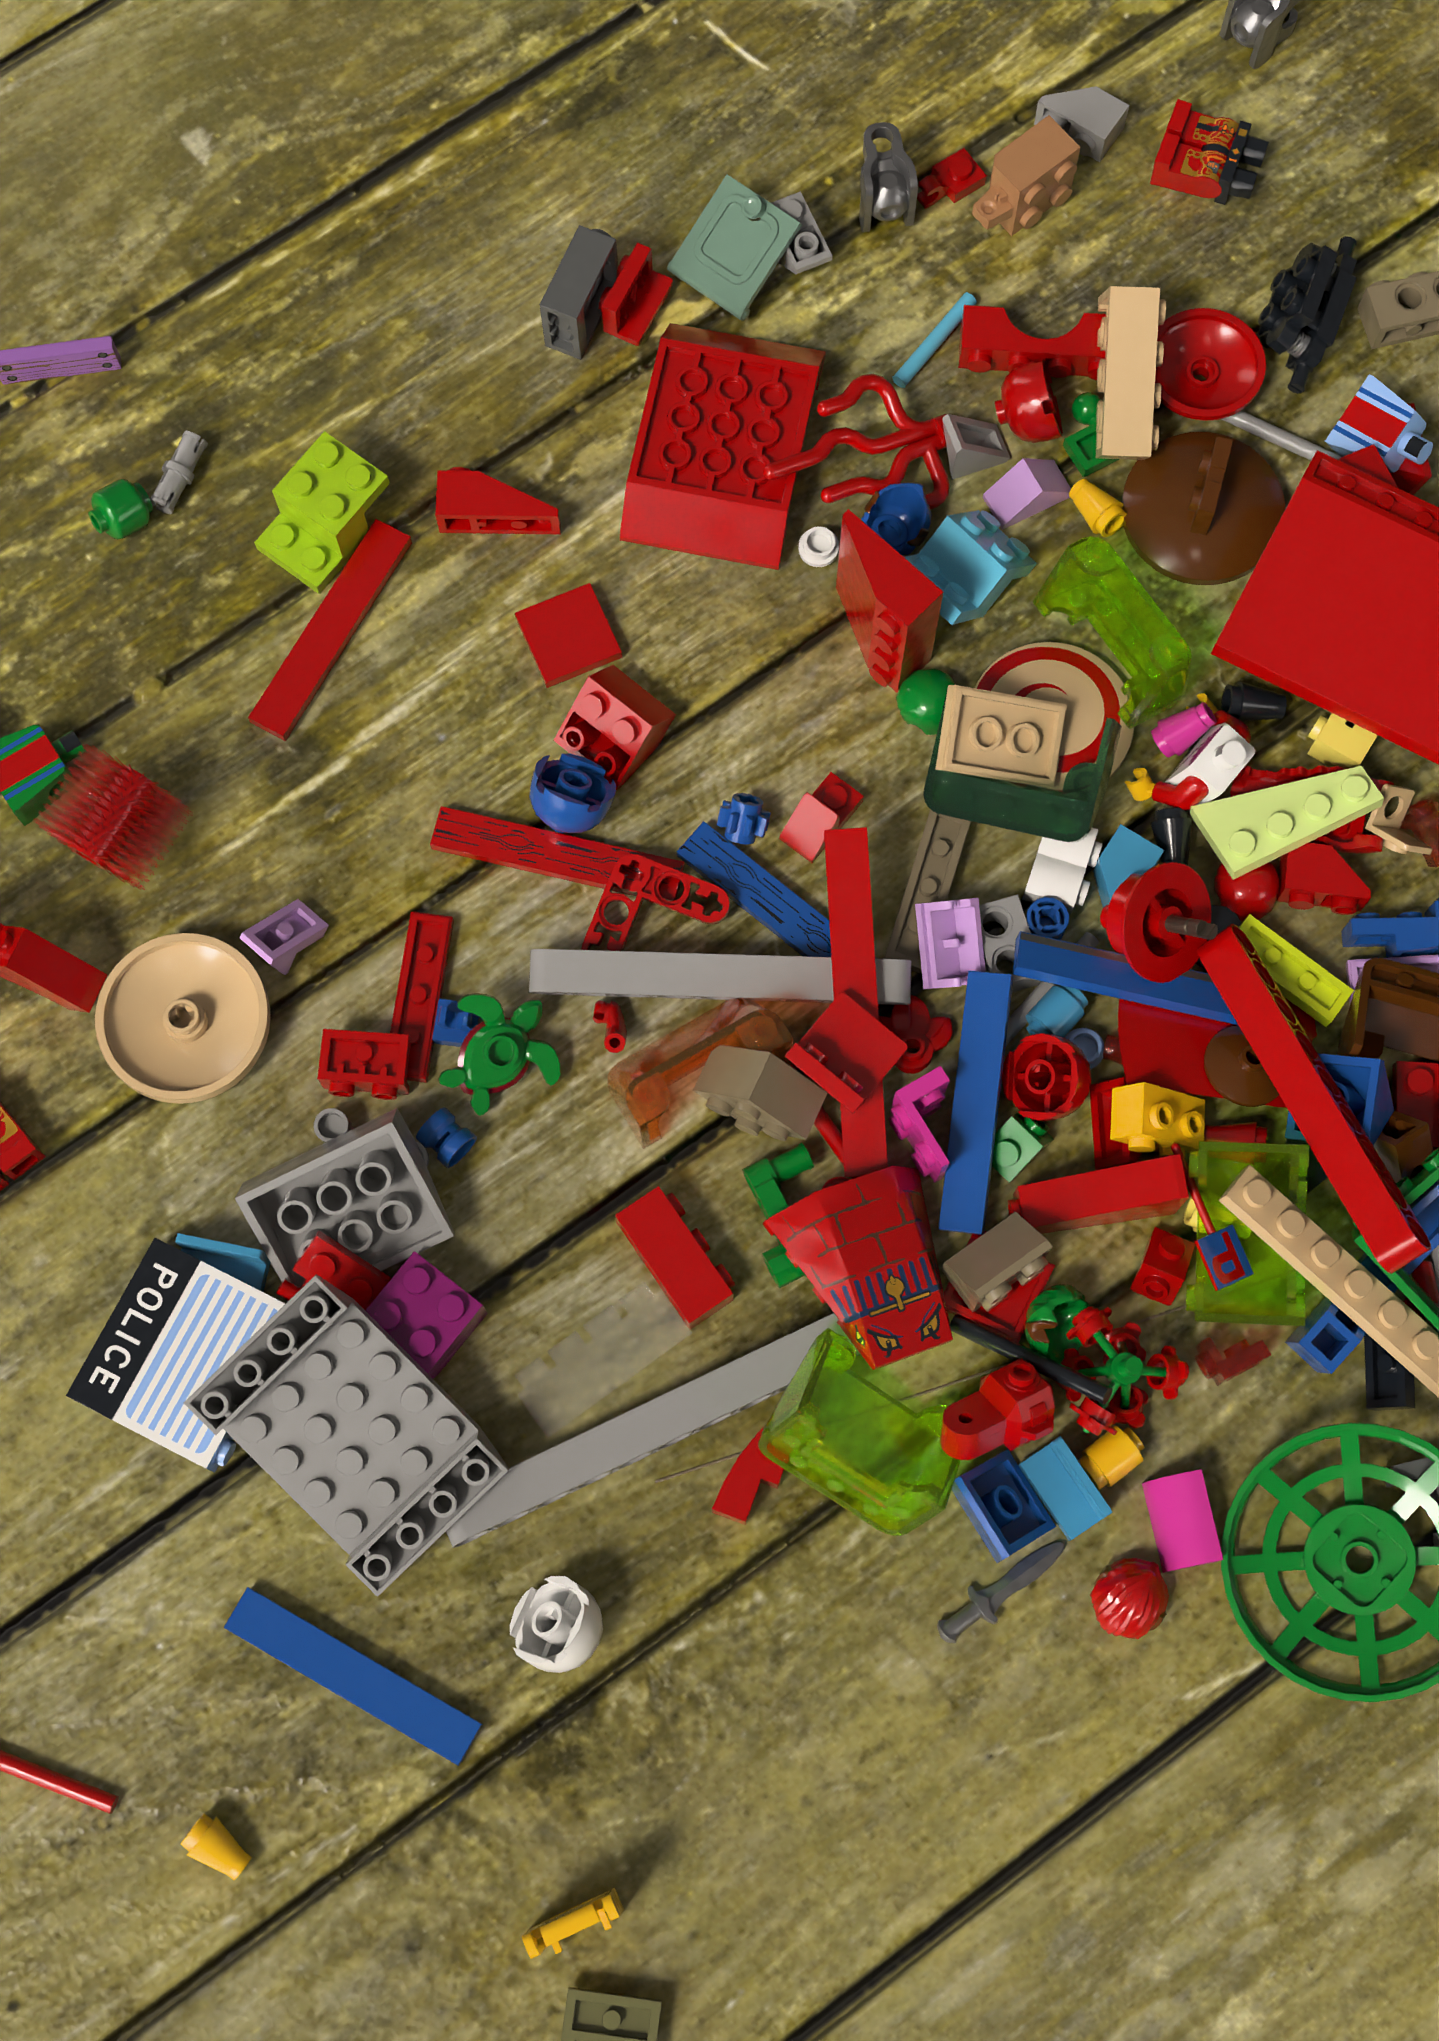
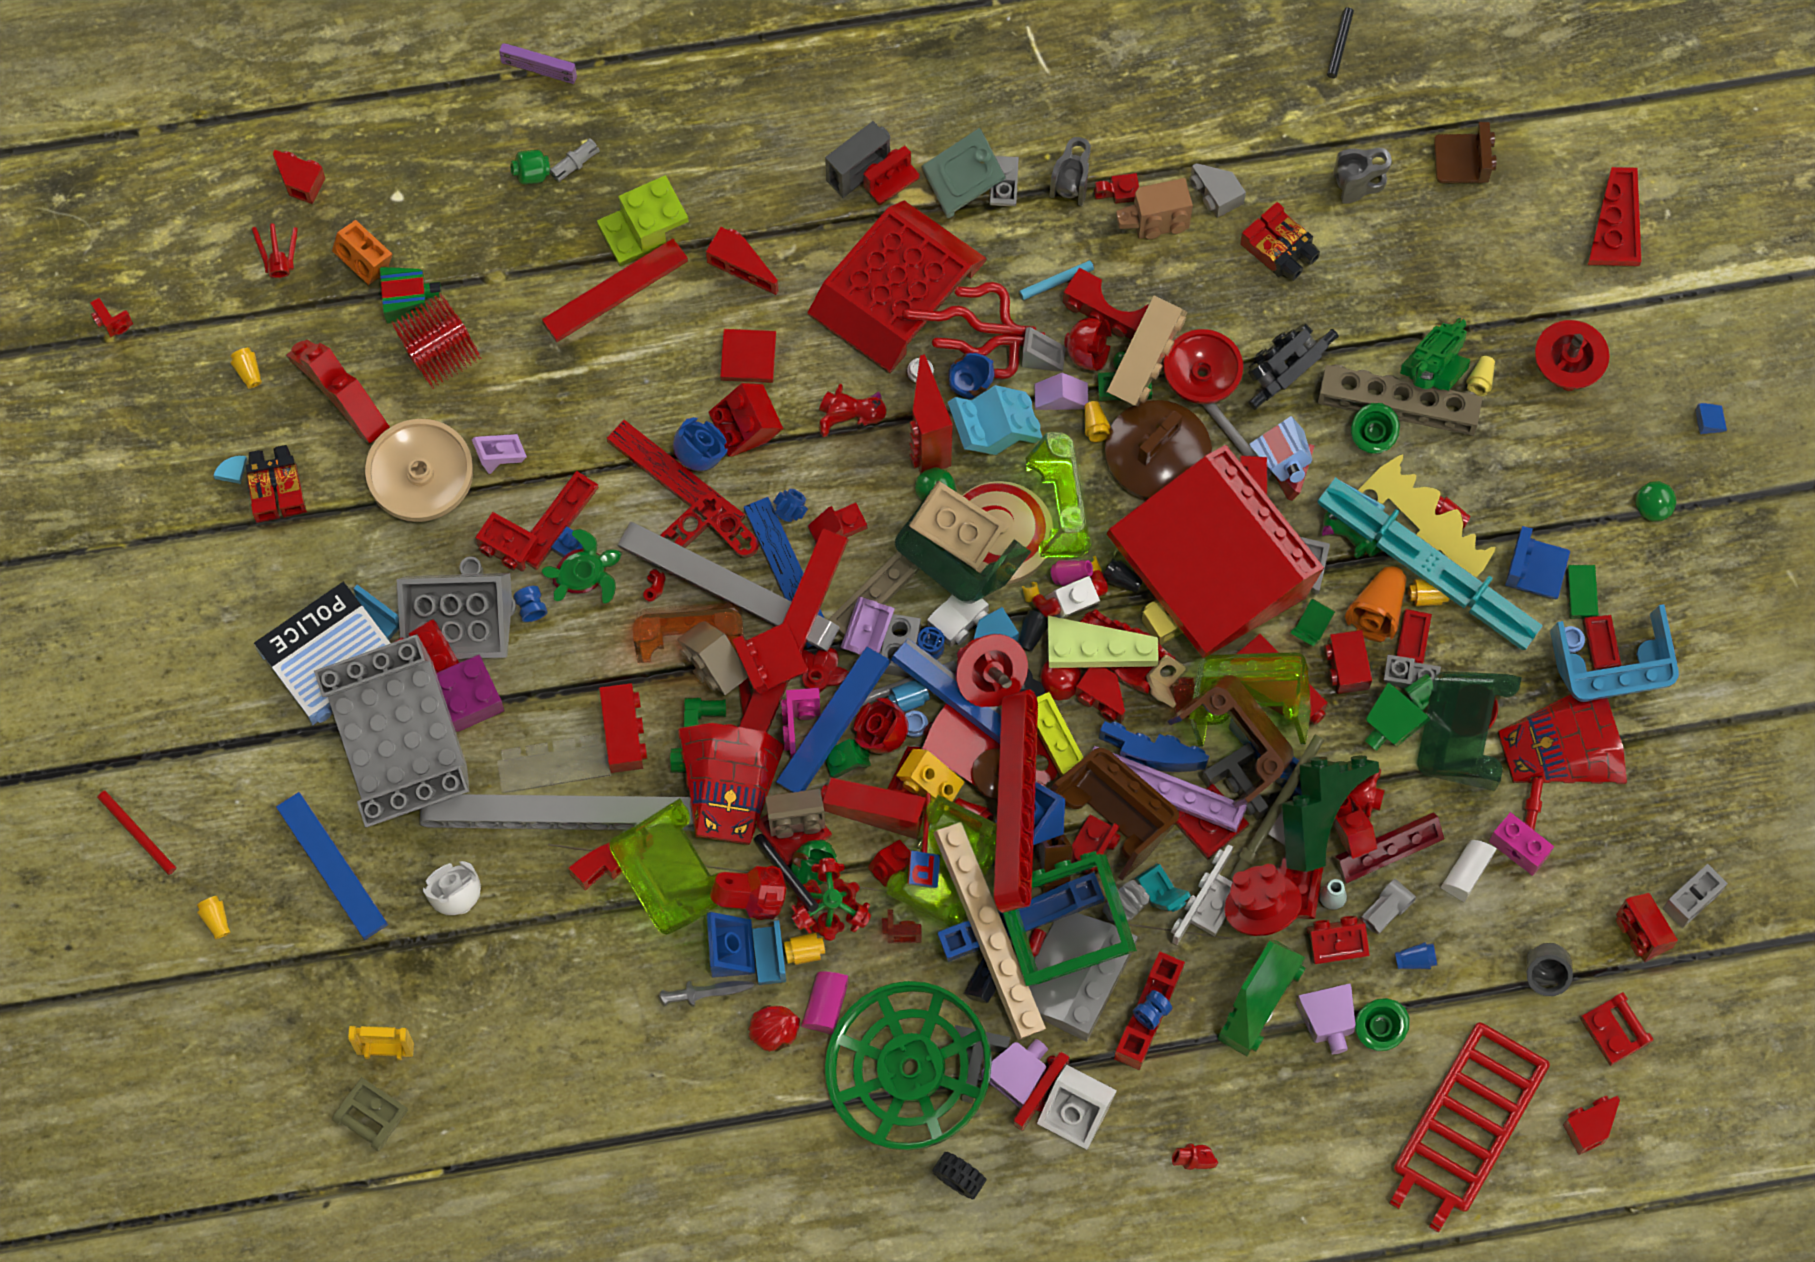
camera: 25 degrees right, 5 degrees down
none -> red animal [819,384,887,438]

